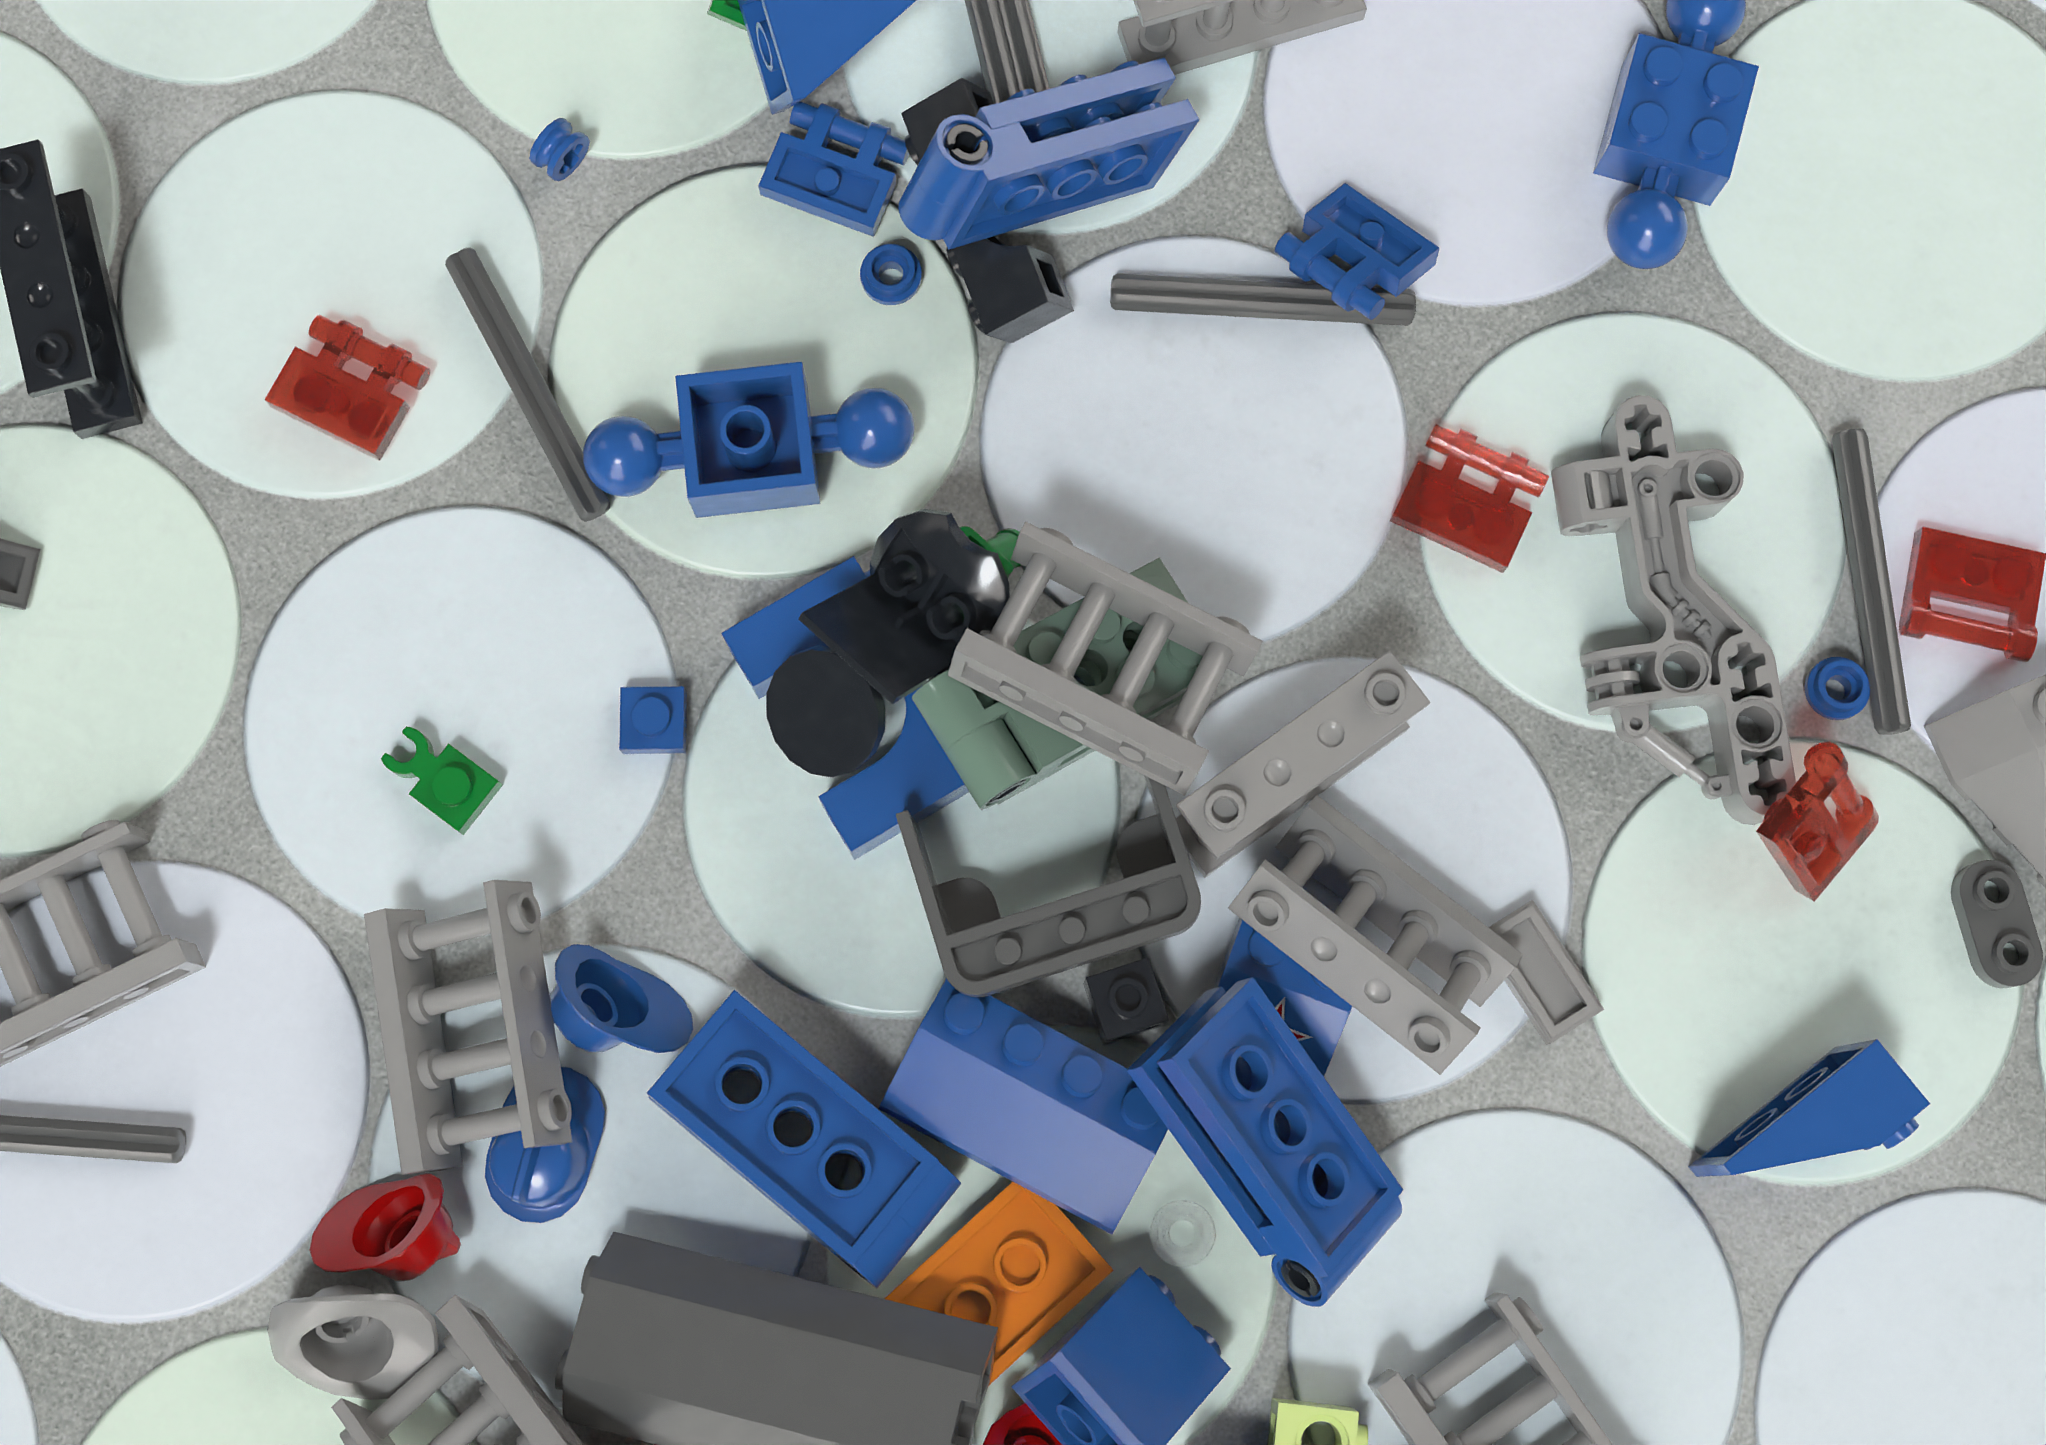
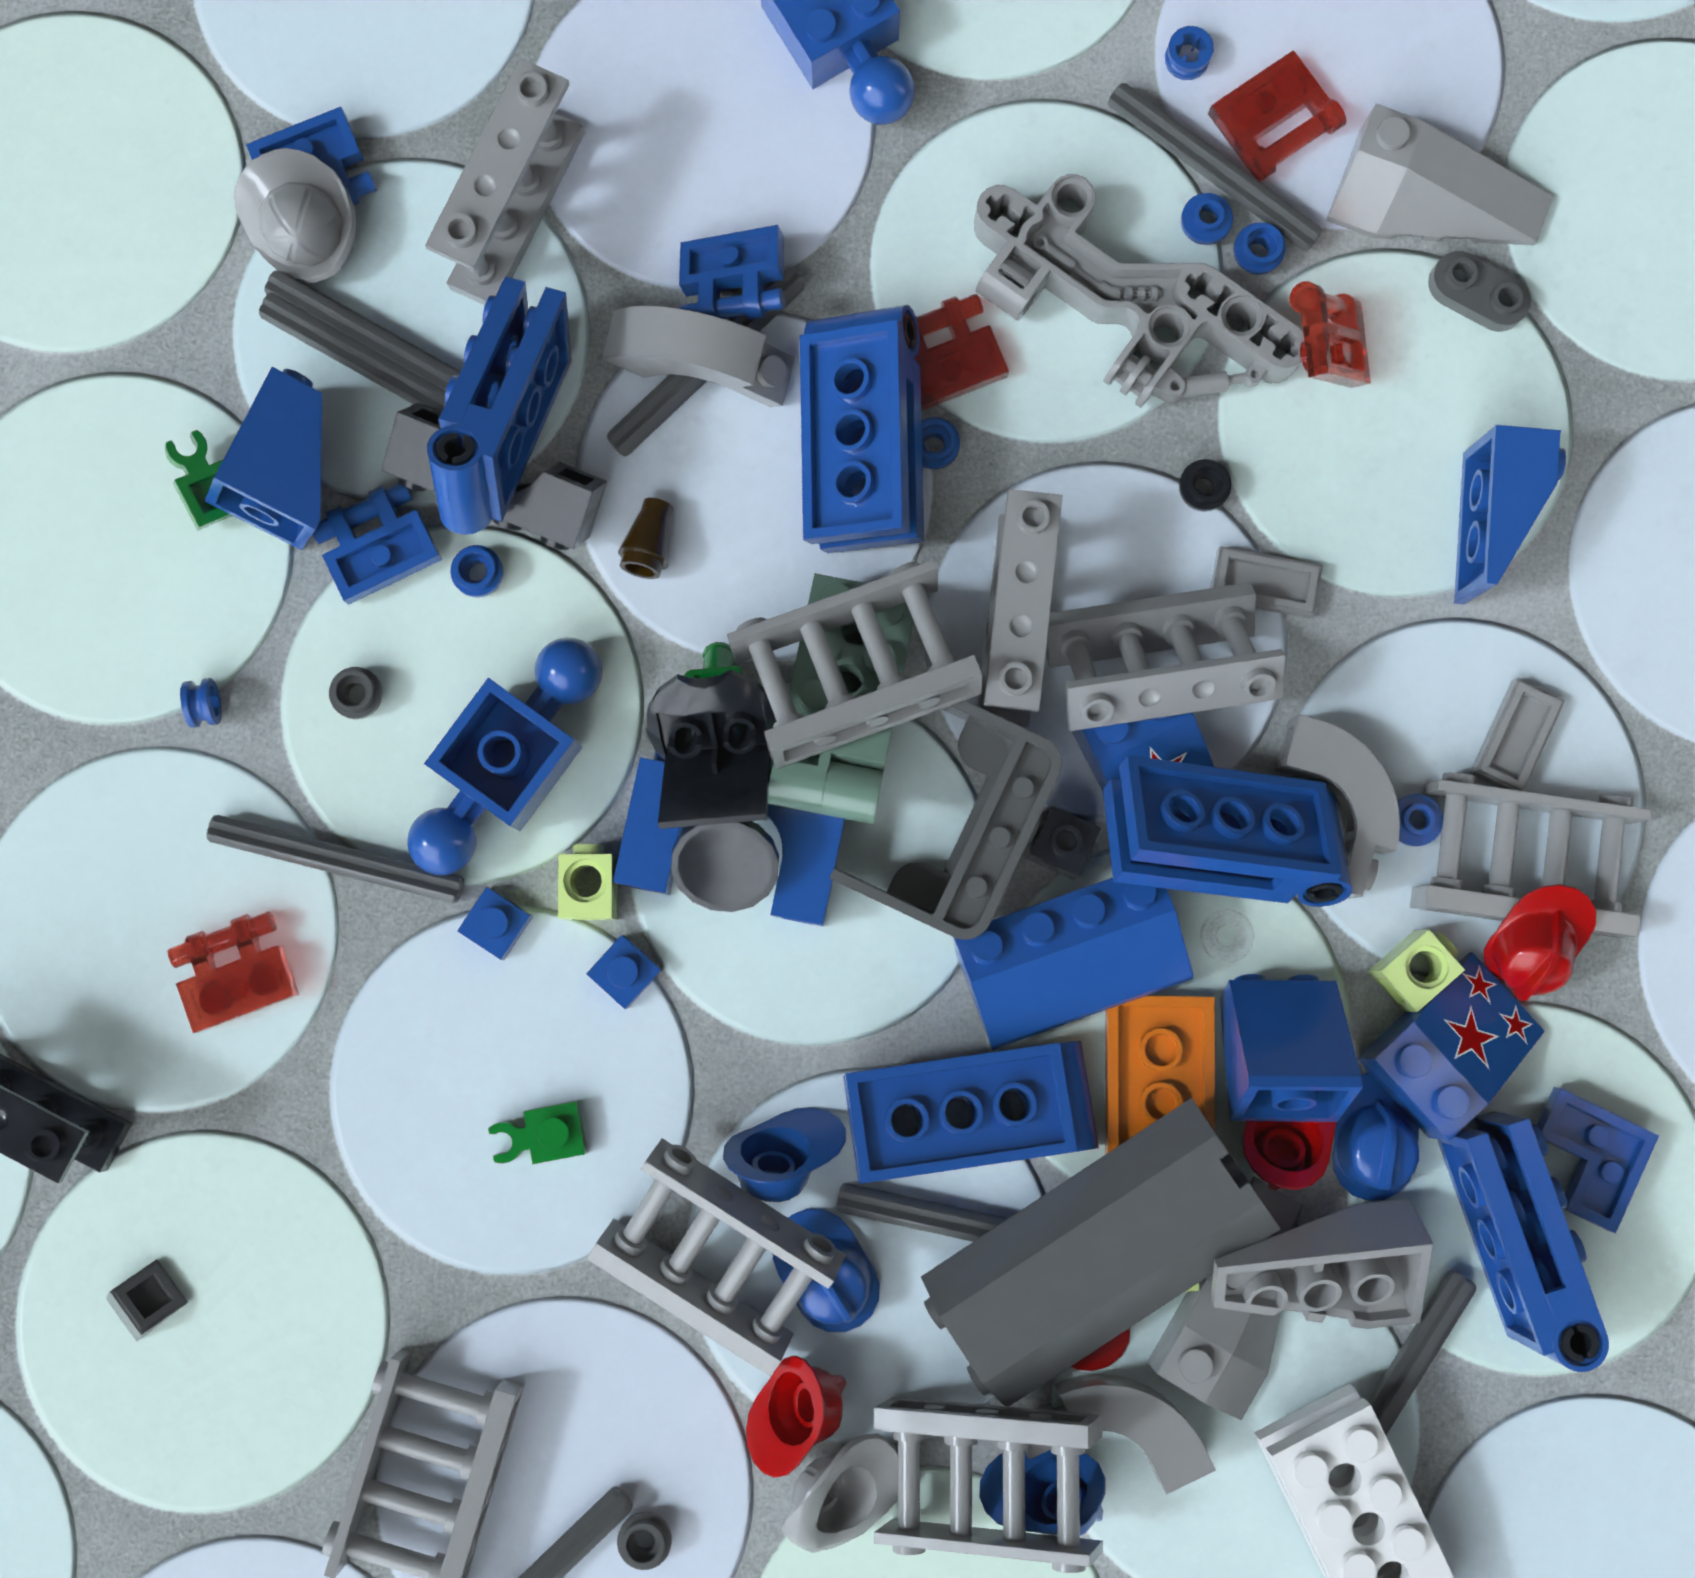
camera: 45 degrees left, 5 degrees up
none -> dark grey plate [329,667,383,719]
none -> blue plate [457,887,533,960]
none -> yellowish green brick [558,844,618,920]
none -> light grey arch [601,306,794,407]
none -> dark grey plate [617,1512,672,1570]
none -> dark brown cone [618,498,674,579]
none -> blue hinge [800,305,925,554]
none -> dark grey axle [837,1183,1009,1242]
none -> blue plate [922,417,960,470]
none -> blue bush [1165,26,1214,80]
none -> black plate [1179,459,1232,512]
none -> blue plate [1181,193,1233,245]
none -> light grey arch [1275,714,1400,899]
none -> blue plate [1397,794,1443,847]
none -> light grey tile [1470,678,1565,791]

